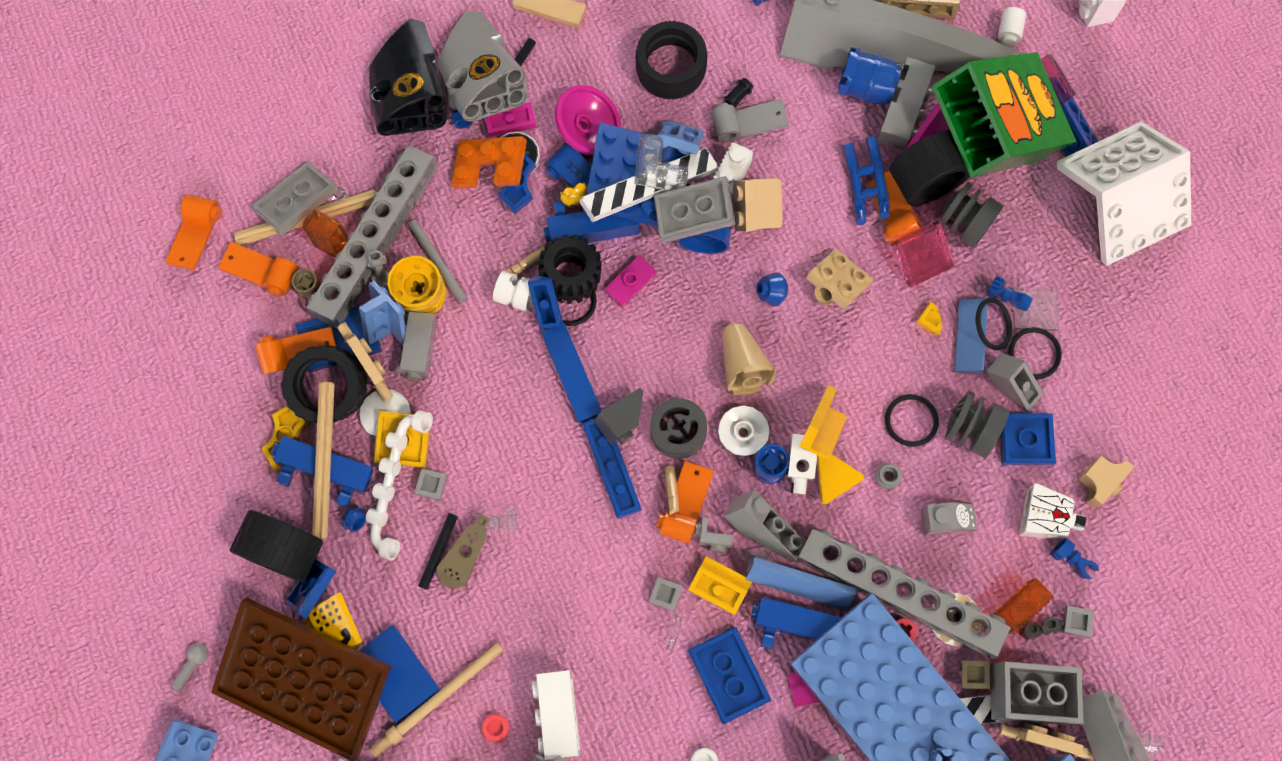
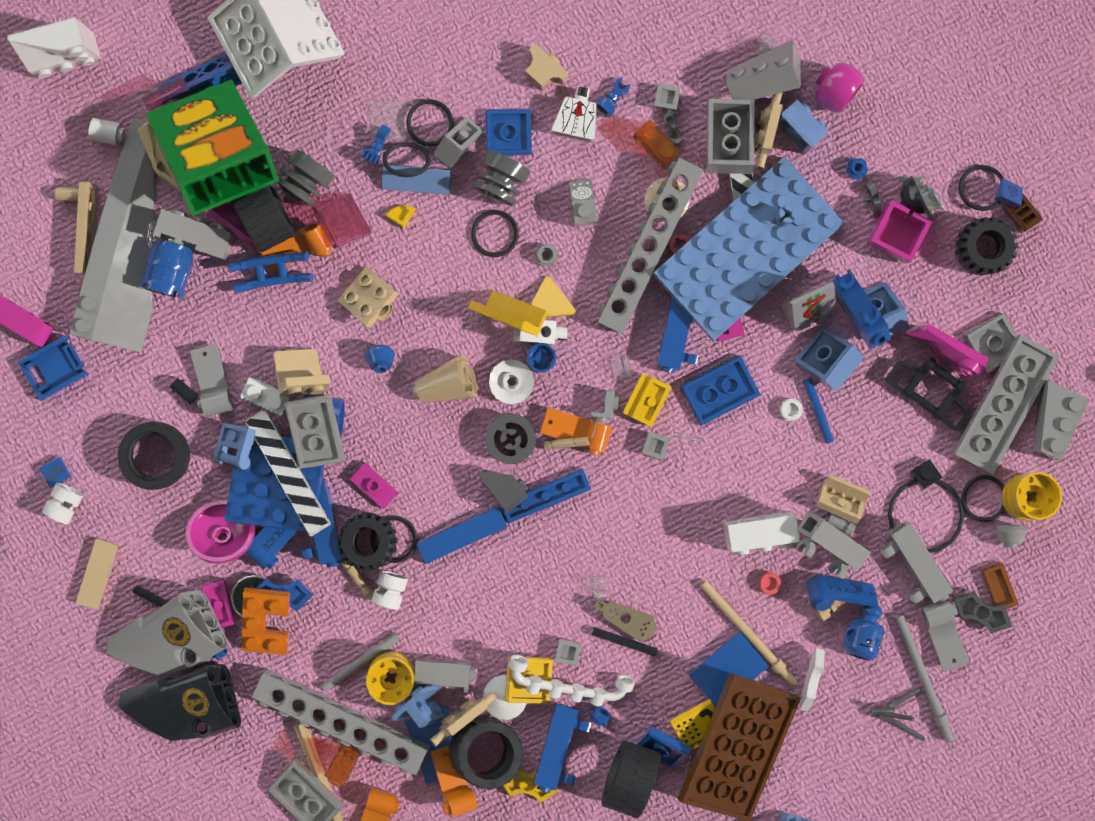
camera: 90 degrees left, 15 degrees up
dark tan wheel [292,268,321,300] -> none
tan axle [312,382,334,539] -> none
light grey bar [367,250,390,289] -> none
blue slope [528,276,564,328] -> none
yellow plate [559,183,587,206] -> none
clear brick [634,134,688,191] -> none
light grey slope [724,490,806,562] -> none
medium blue tile [746,557,856,610] -> none
dark tan tile [962,660,991,690] -> none

